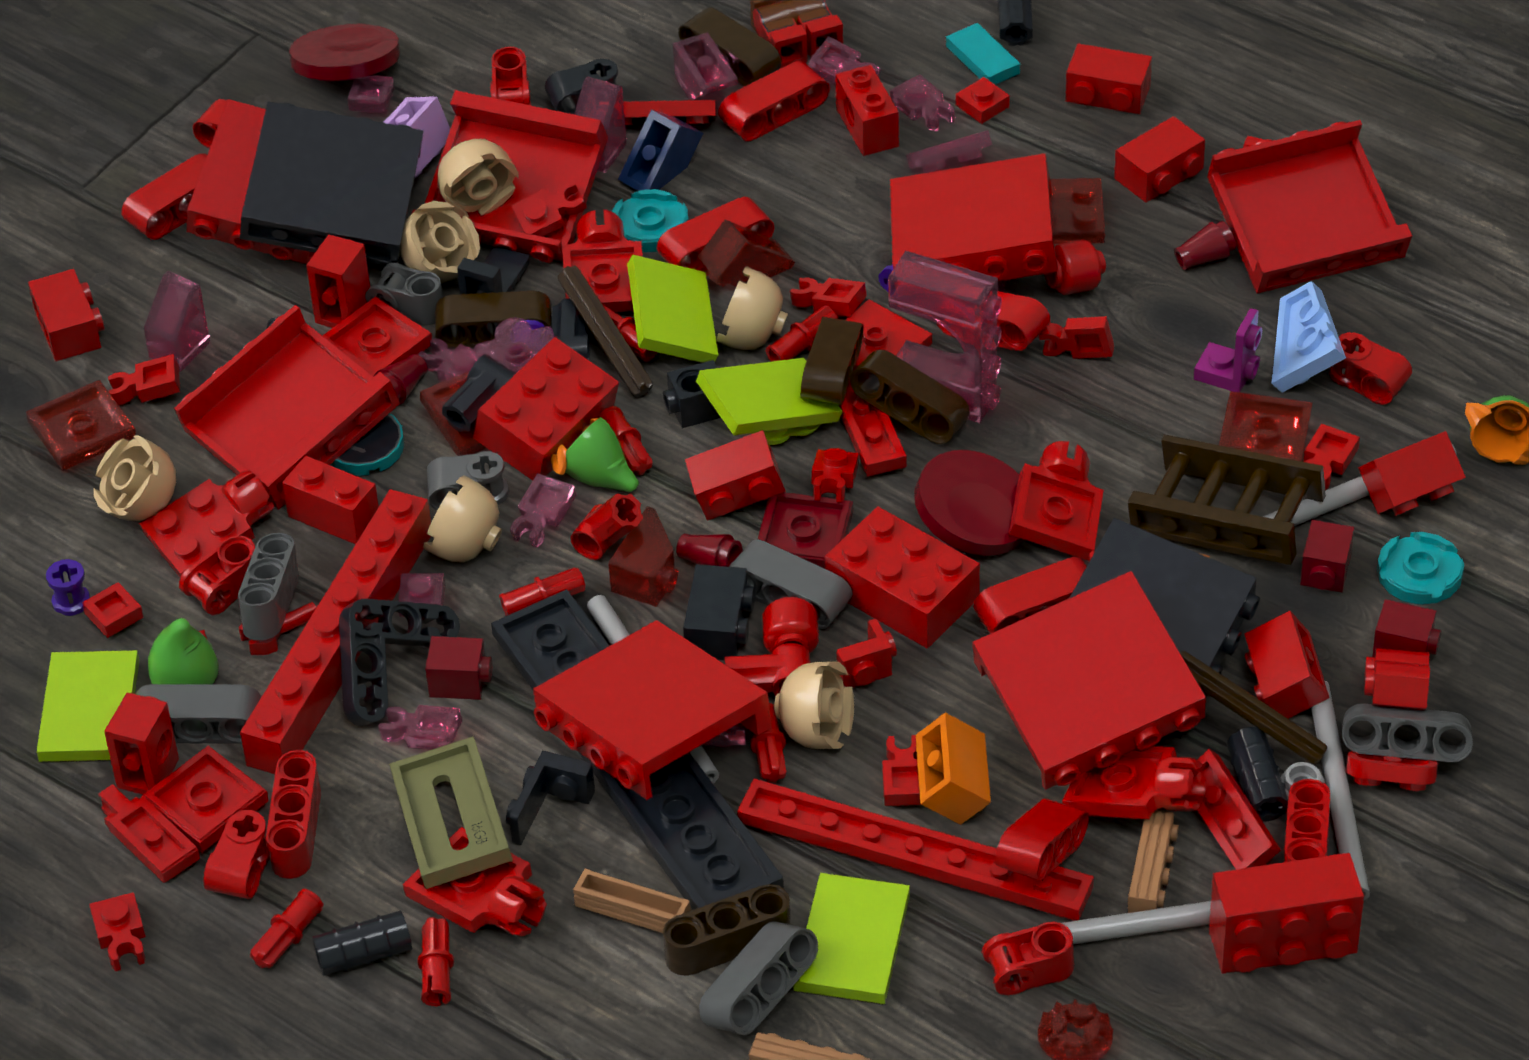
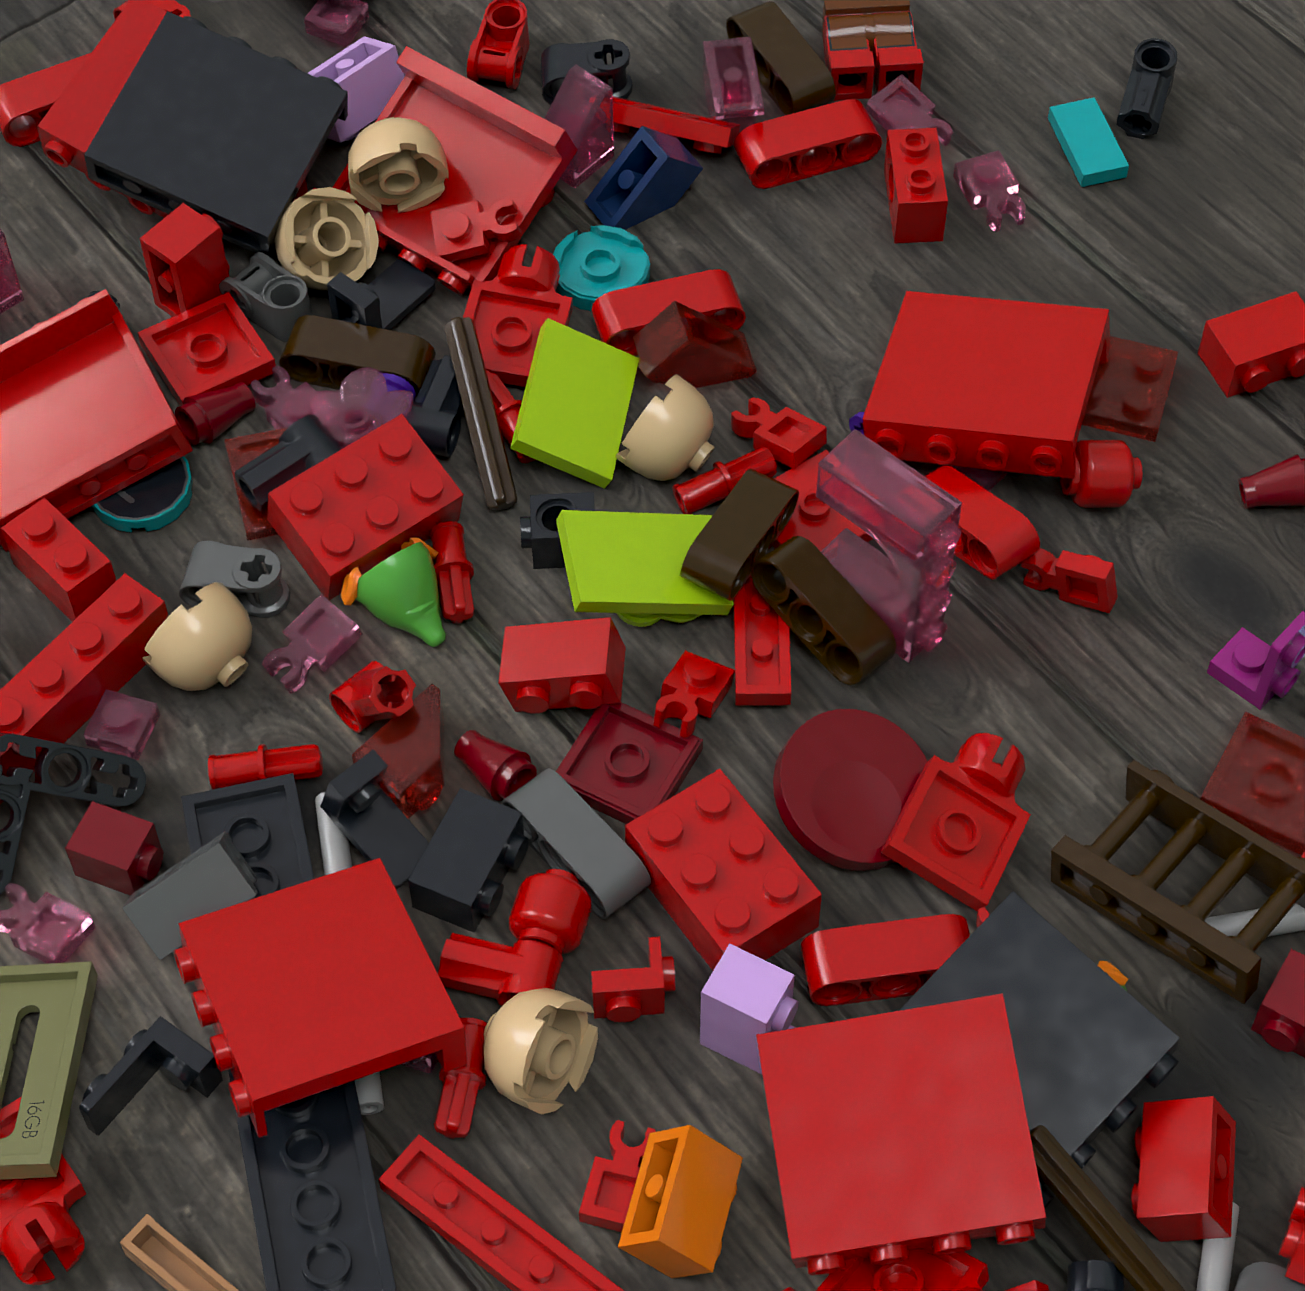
camera: 15 degrees right, 10 degrees up
clear pink plate [906,130,992,173] -> none
red plate [956,77,1010,124] -> none
red brick [1066,43,1152,114] -> none
none -> dark grey hinge [122,831,258,960]
none -> black bracket [320,749,429,889]
none -> lavender brick [700,943,799,1074]

